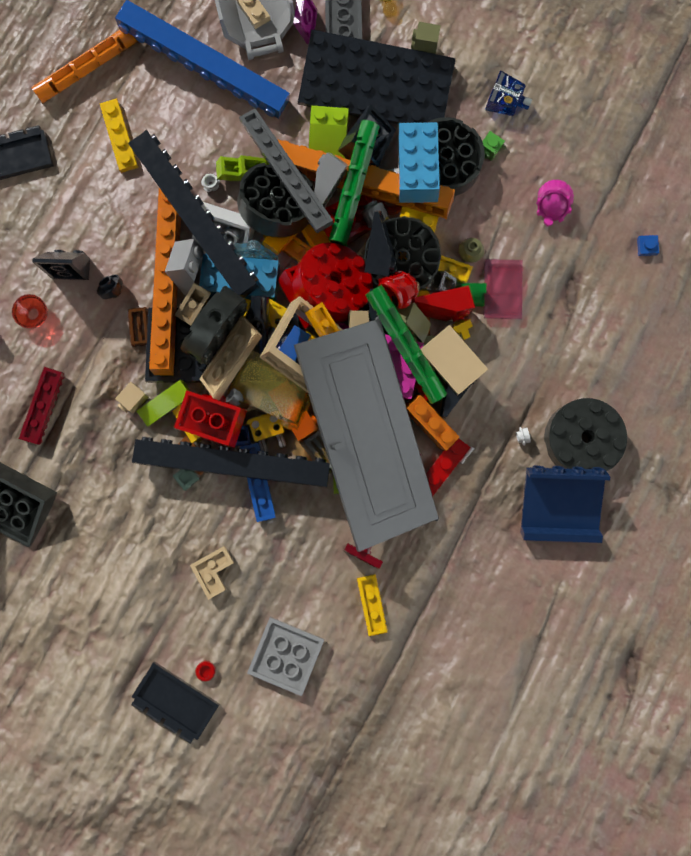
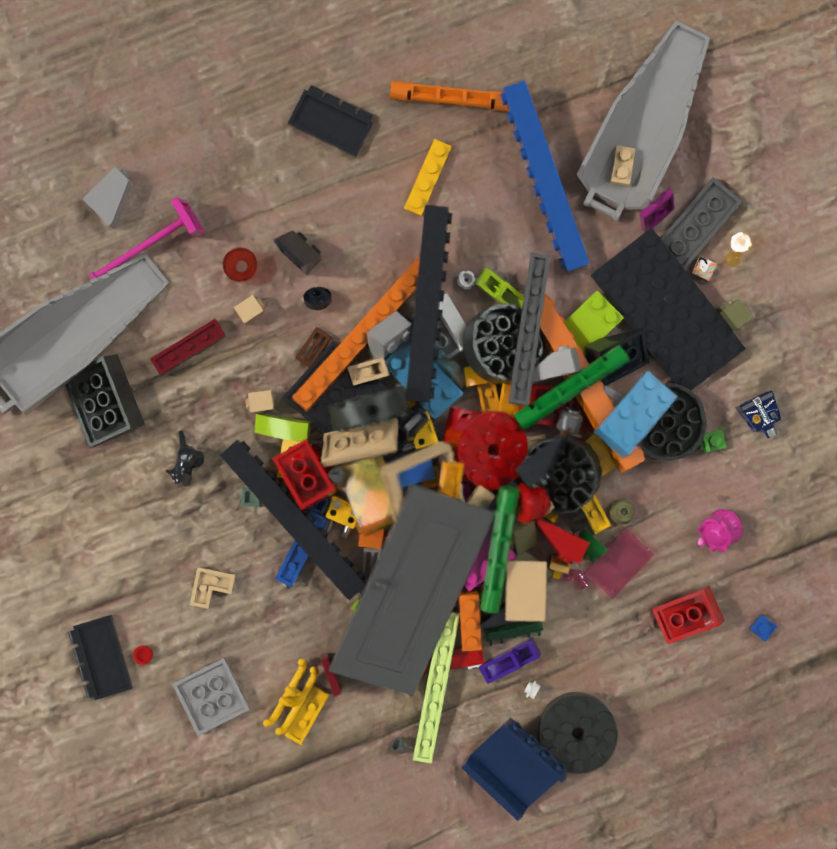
camera: 40 degrees right, 5 degrees up
none -> black animal [166,430,204,487]
none -> tan brick [234,295,266,325]
none -> yellow piece [263,658,319,735]
none -> dark grey hinge [391,737,408,754]
none -> yellowish green tile [413,611,460,764]
none -> dark purple slope [479,637,541,684]
none -> clear green plate [484,621,543,646]
none -> clear pink arm [563,568,590,590]
none -> red slope [652,585,725,645]
none -> tile [691,256,717,282]

